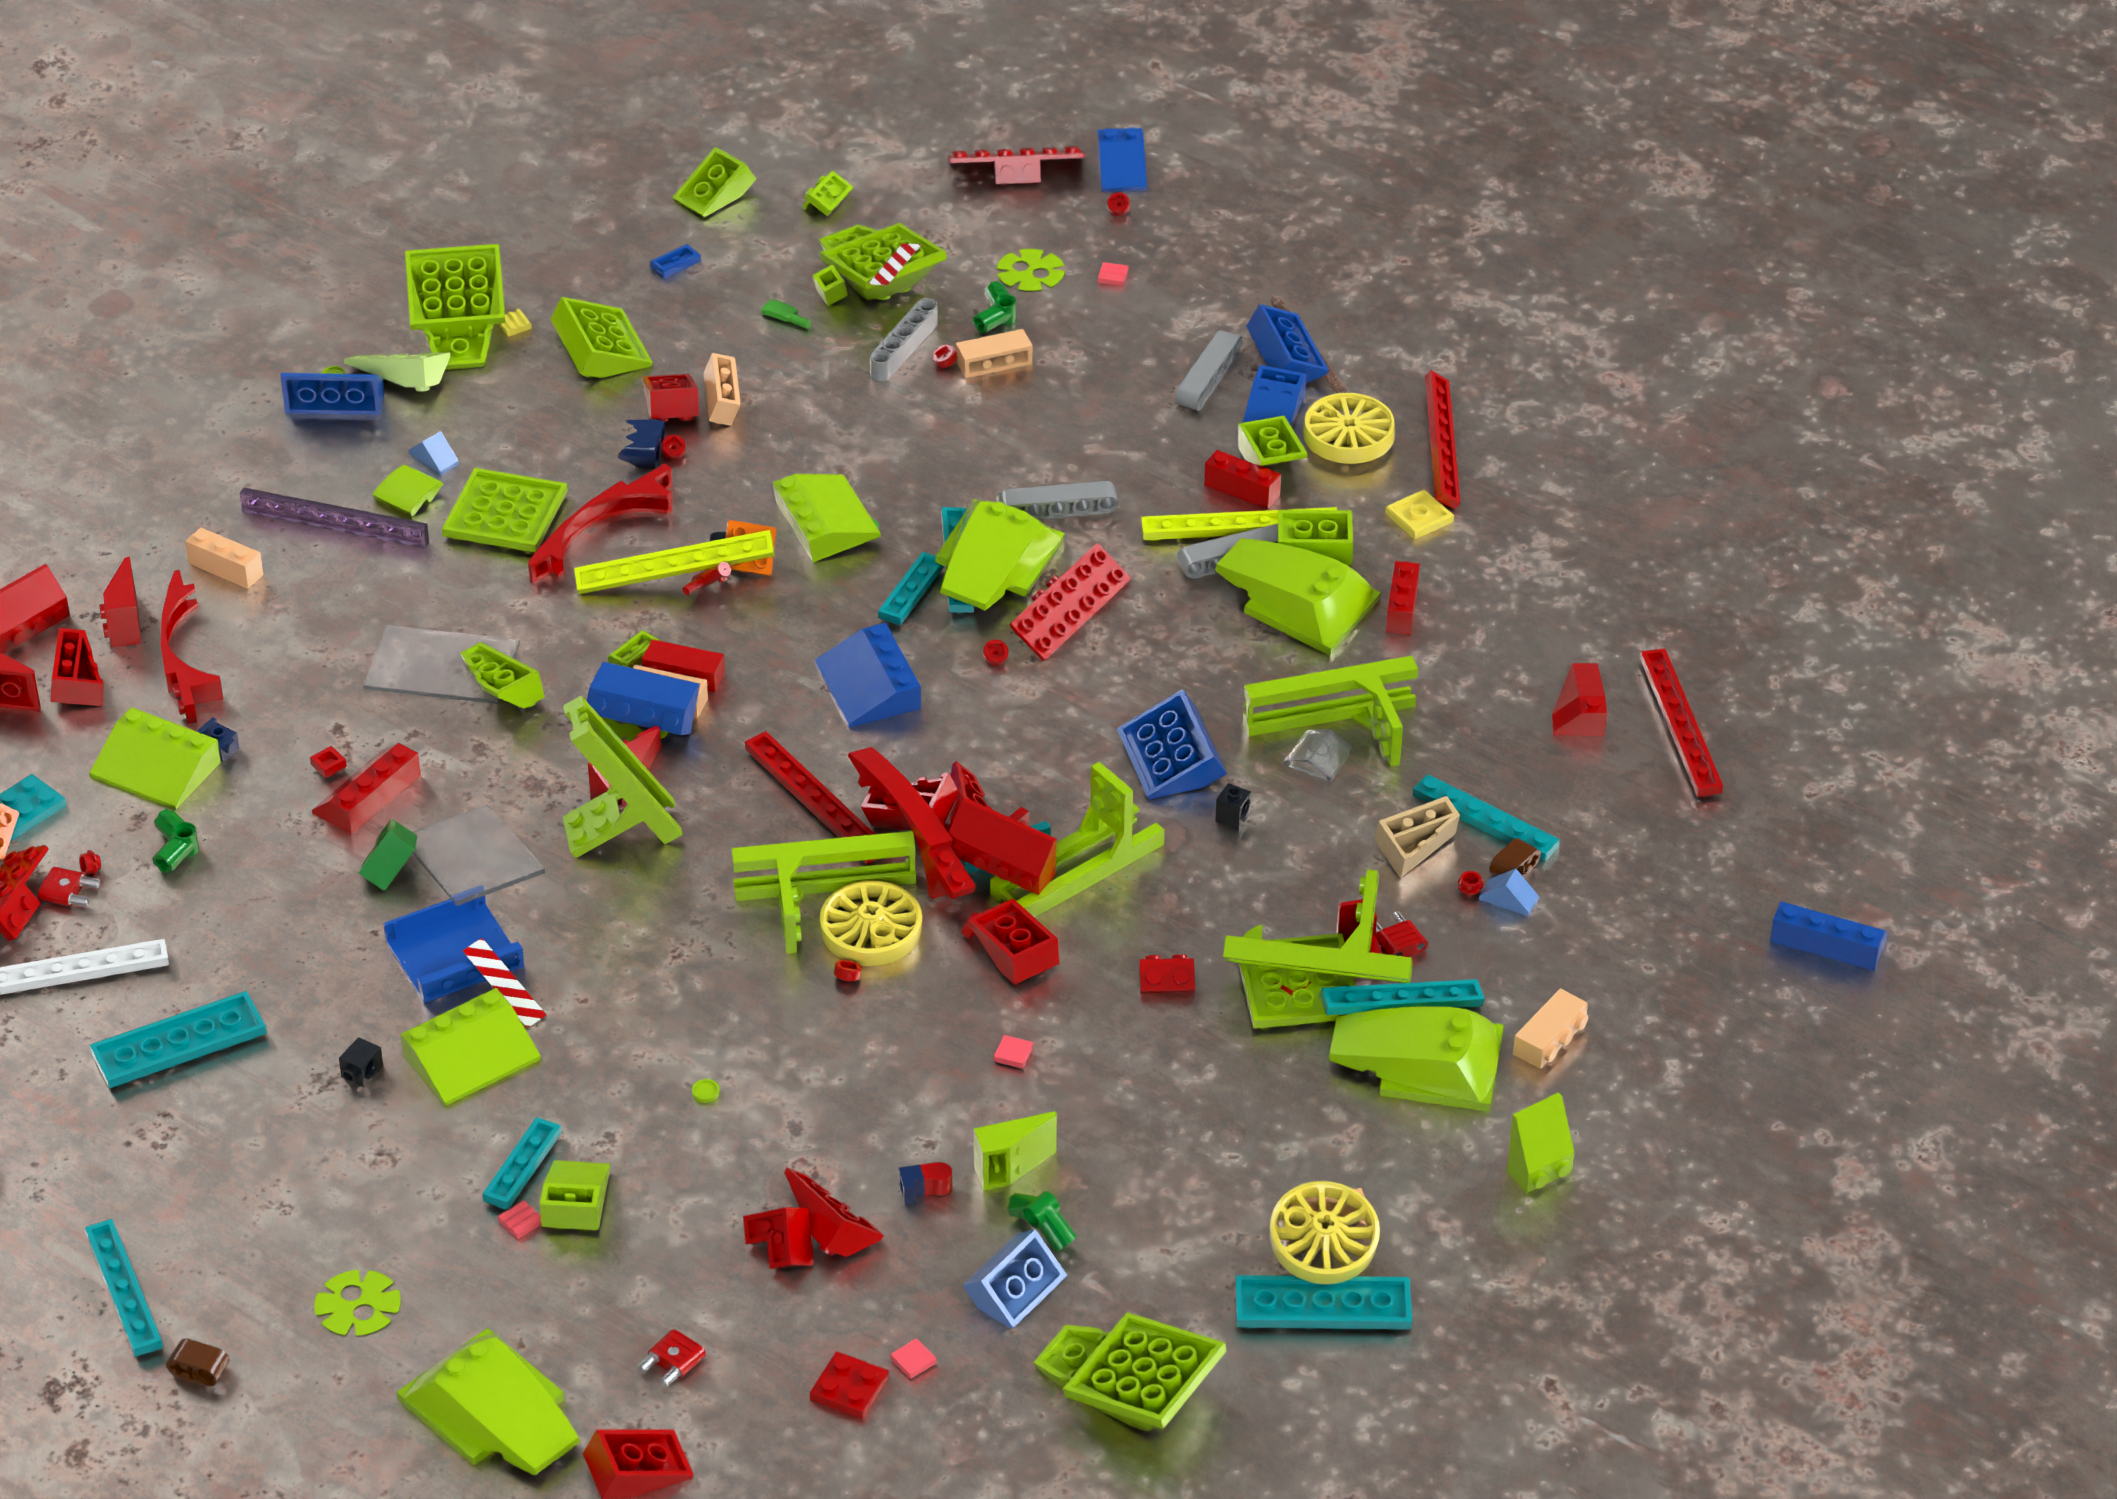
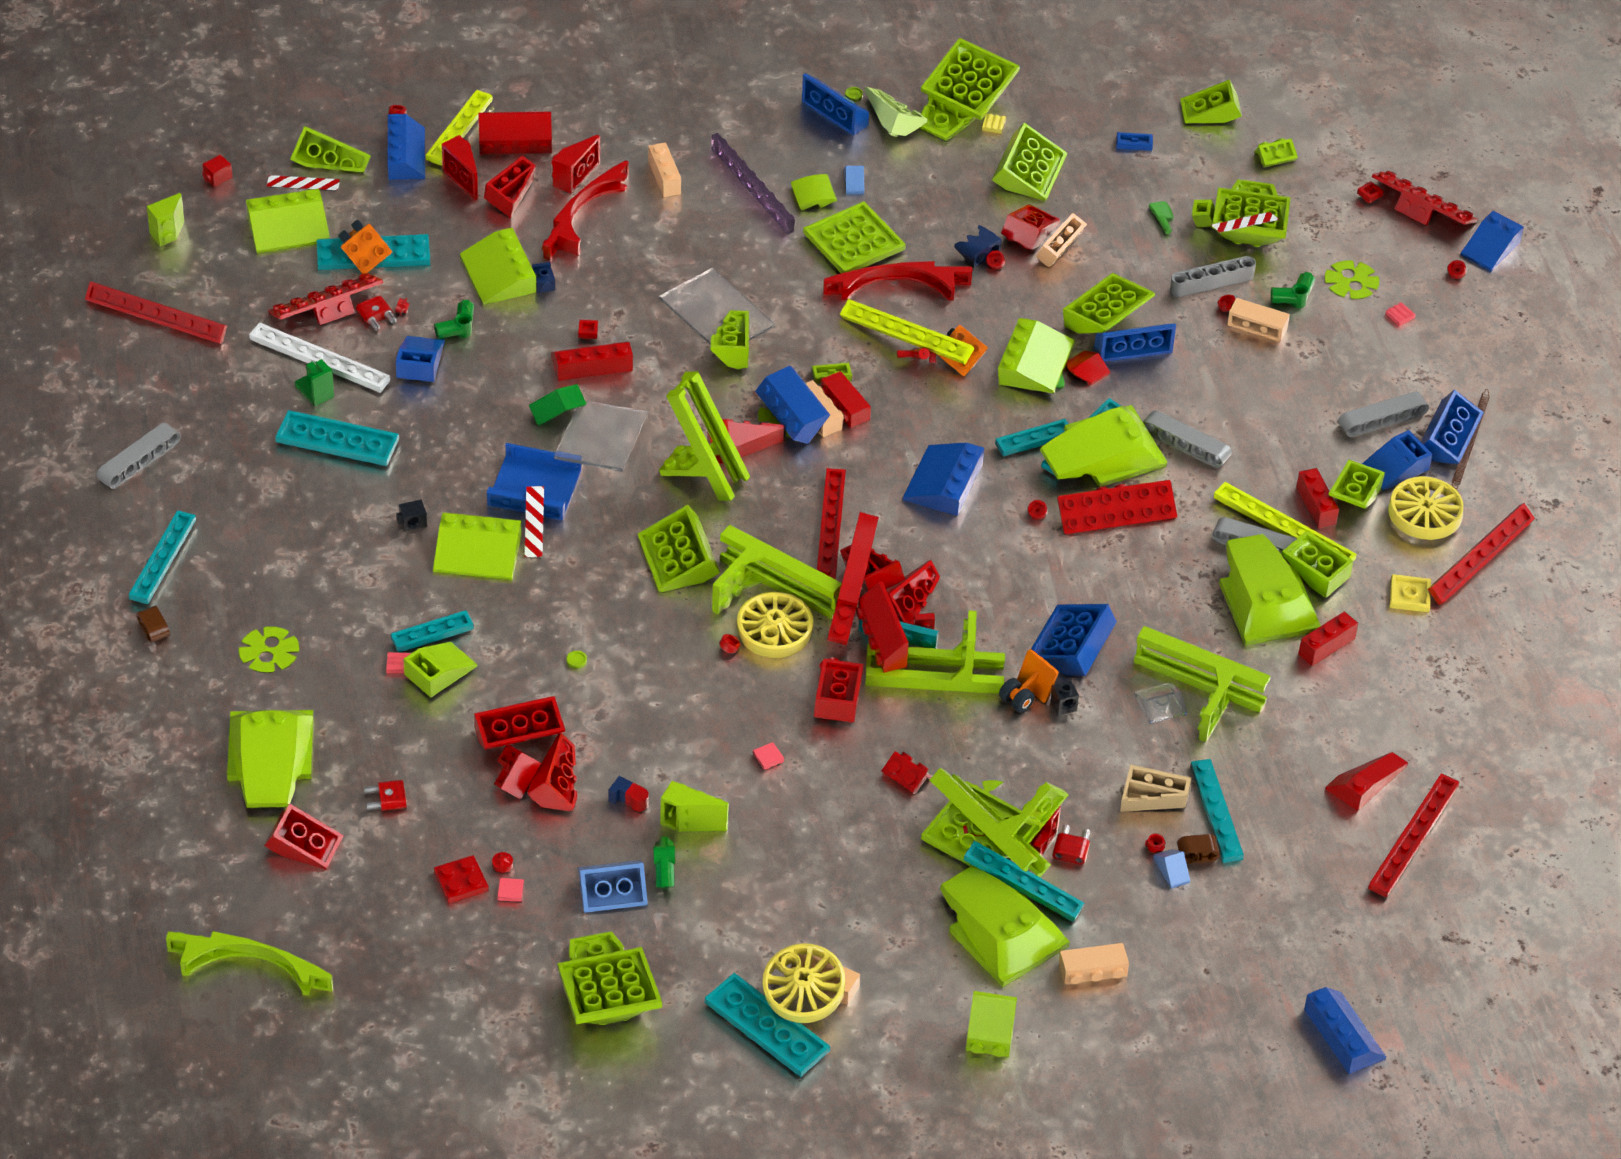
camera: 40 degrees right, 5 degrees up
none -> green panel [295,359,334,406]
none -> blue slope [396,336,445,382]
none -> red slope [474,696,565,750]
none -> red tile [492,852,513,873]
none -> lime slope [638,505,720,592]
none -> orange plate [999,649,1059,713]
none -> lime slope [1063,273,1155,334]
none -> red slope [1066,350,1110,385]
none -> blue slope [1094,323,1176,362]
none -> red plate [1357,181,1383,204]

